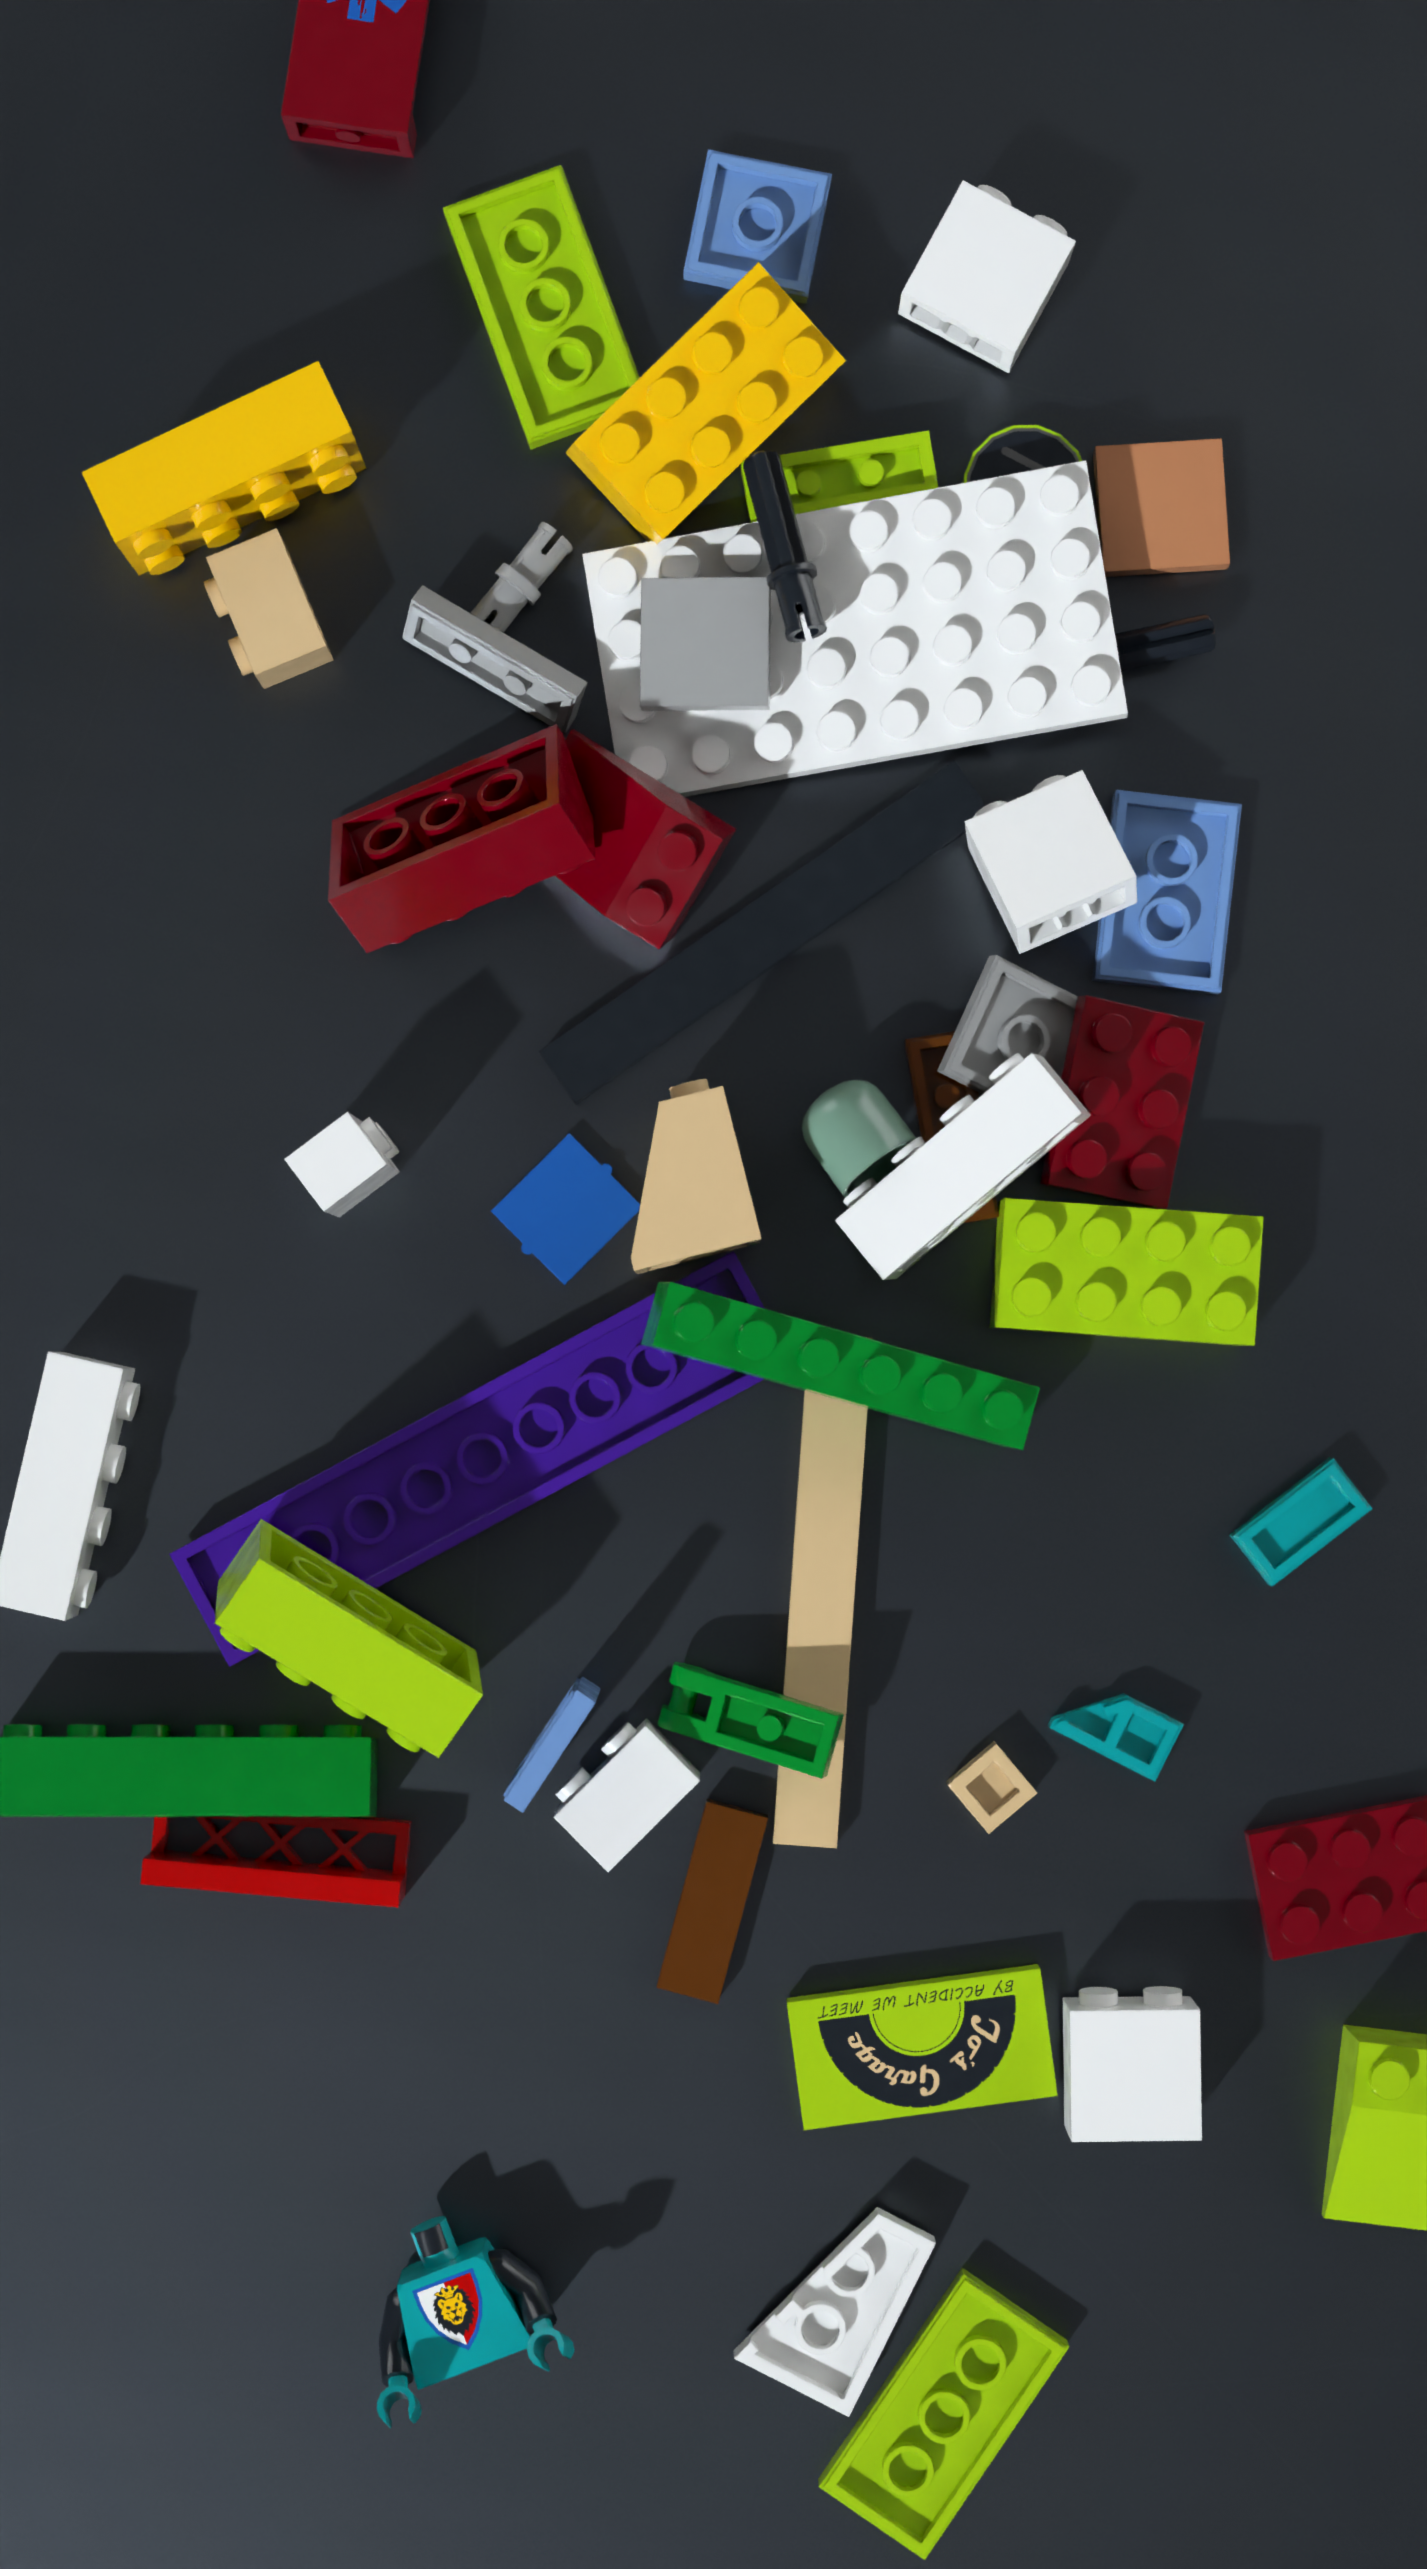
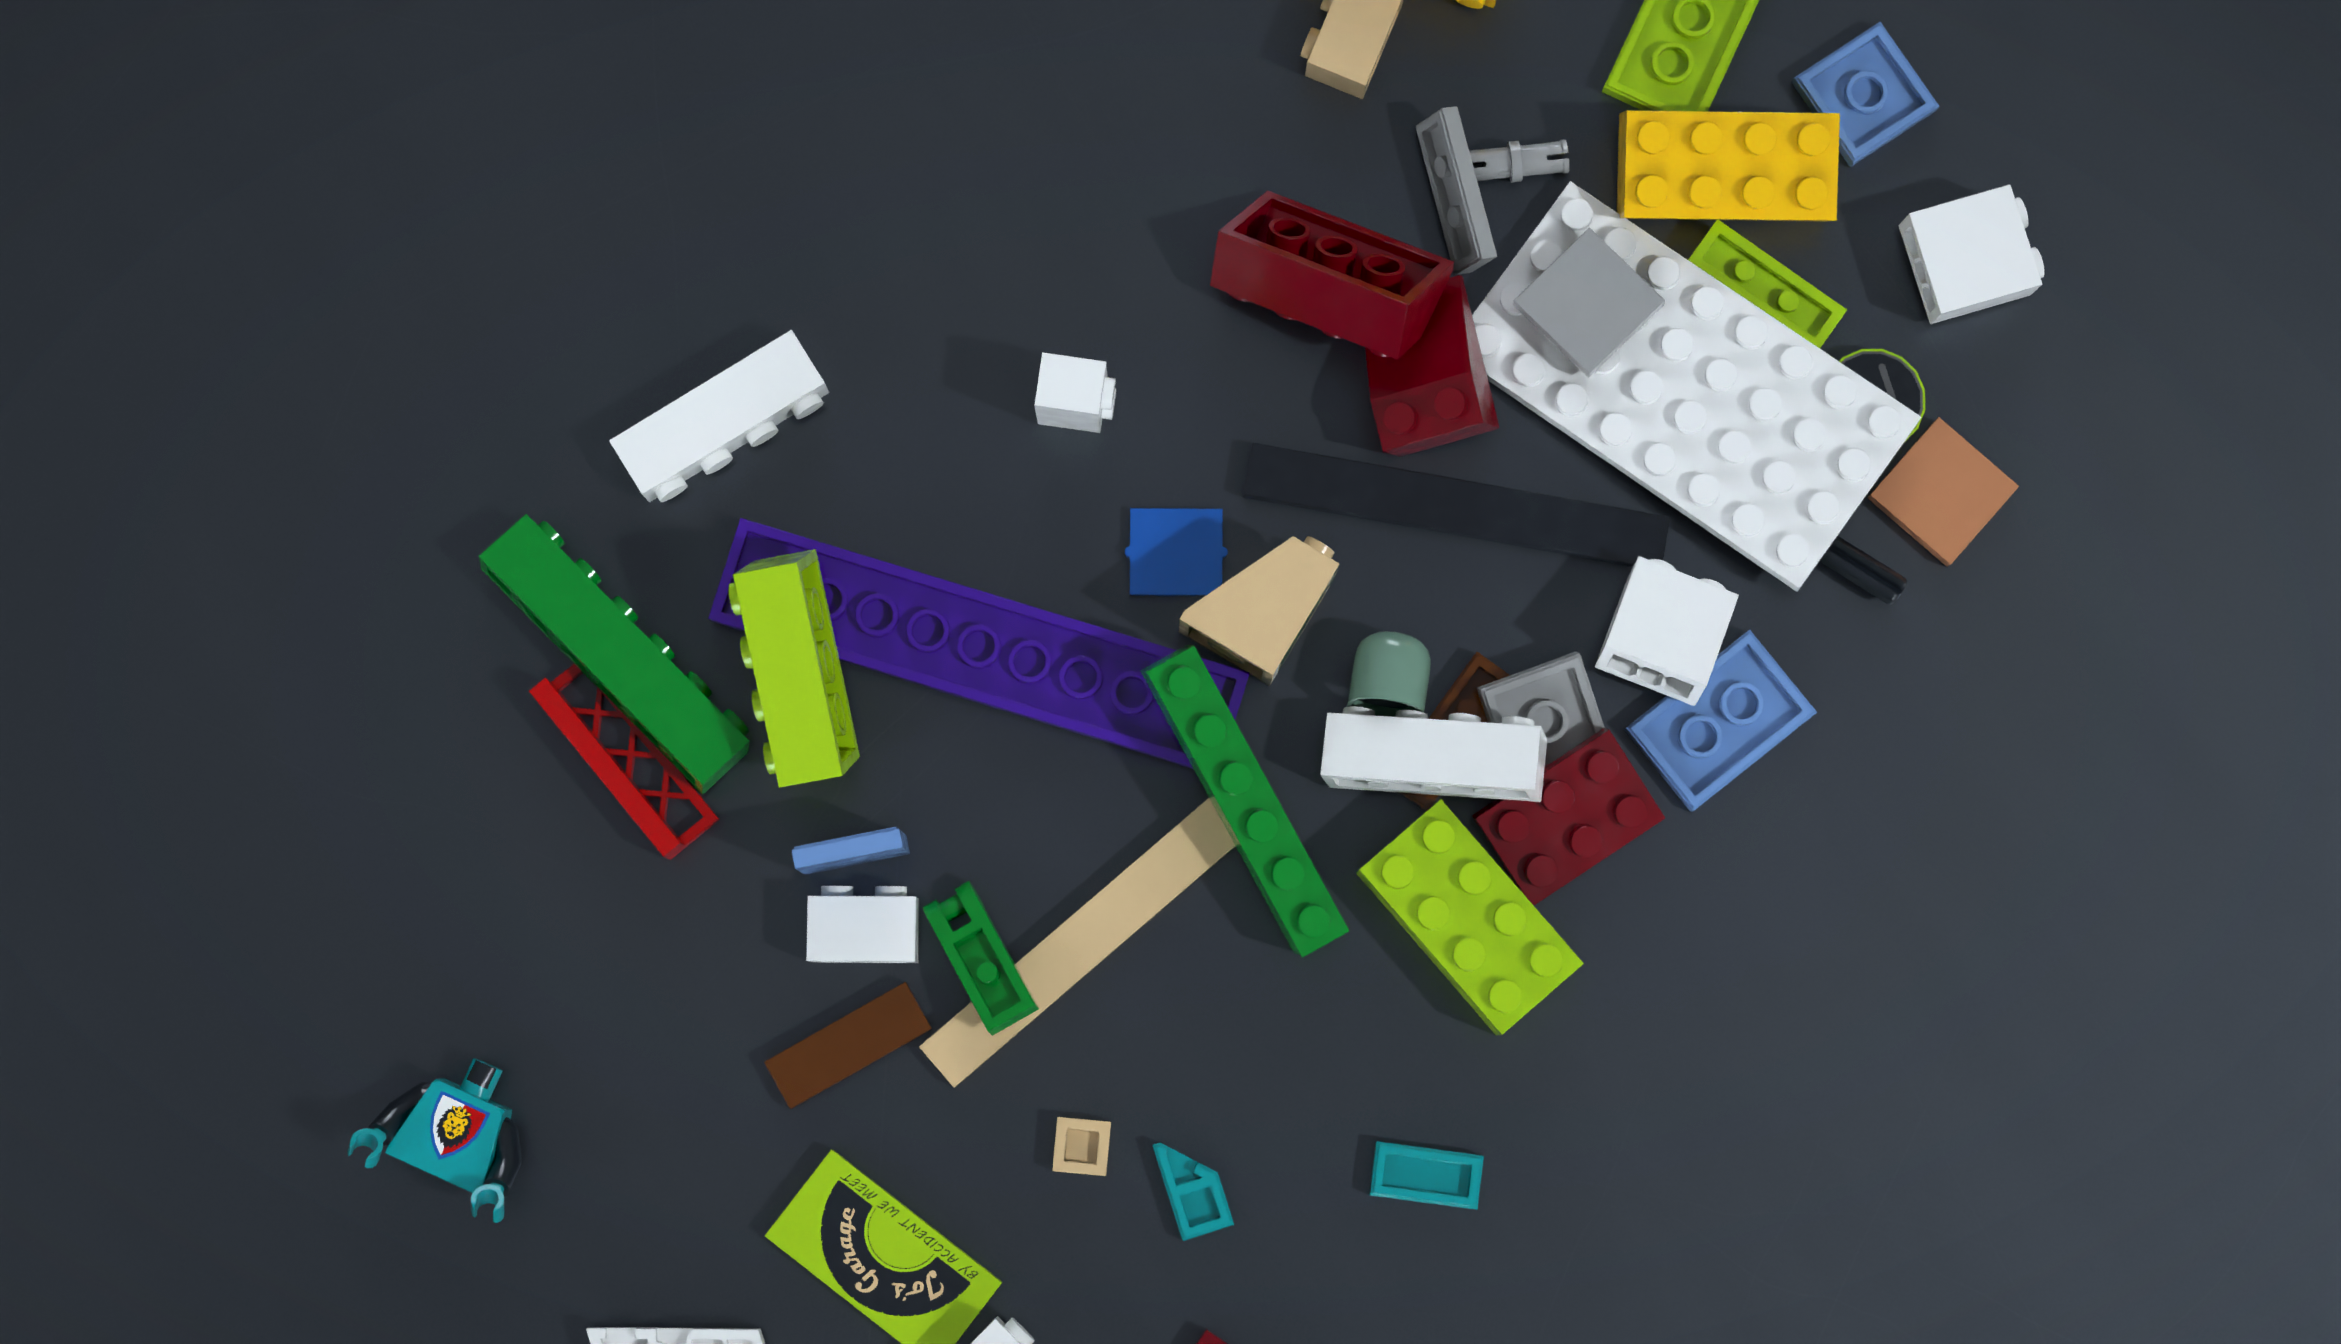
camera: 45 degrees right, 5 degrees down
black axle [743,450,827,643] -> none

